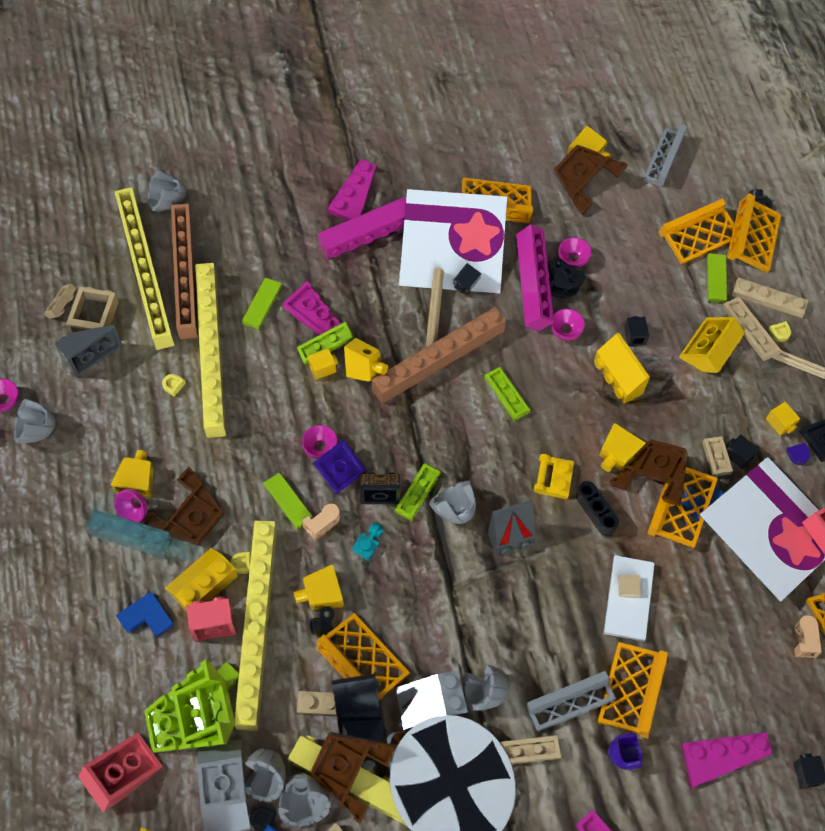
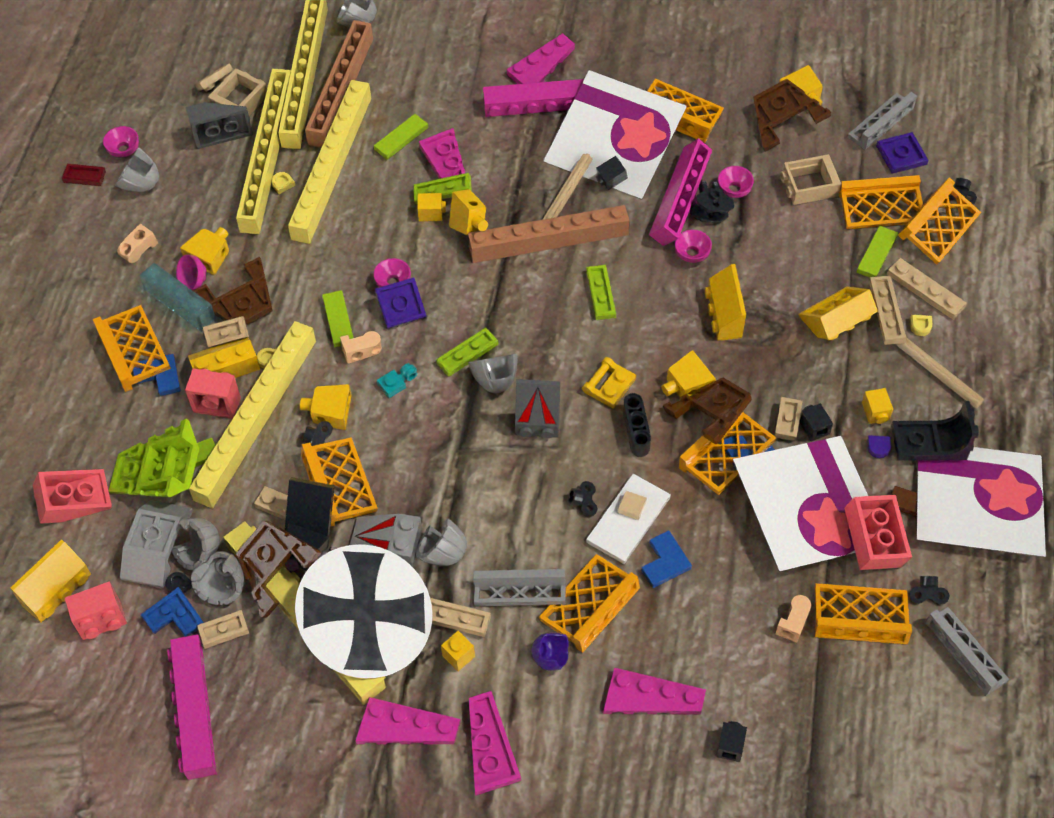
camera: 25 degrees right, 5 degrees down
black slope [360,472,400,504] -> none
black brick [624,316,649,346] -> none
none -> light orange fence [92,305,171,392]
none -> light nougat leg [117,224,158,263]
none -> tan plate [203,316,249,347]
none -> light yellow brick [236,69,291,234]
none -> yellow brick [441,631,475,672]
none -> black piece [568,481,598,517]
none -> blue tile [641,530,692,588]
none -> tan window [780,154,841,205]
none -> dark purple tile [876,132,929,174]

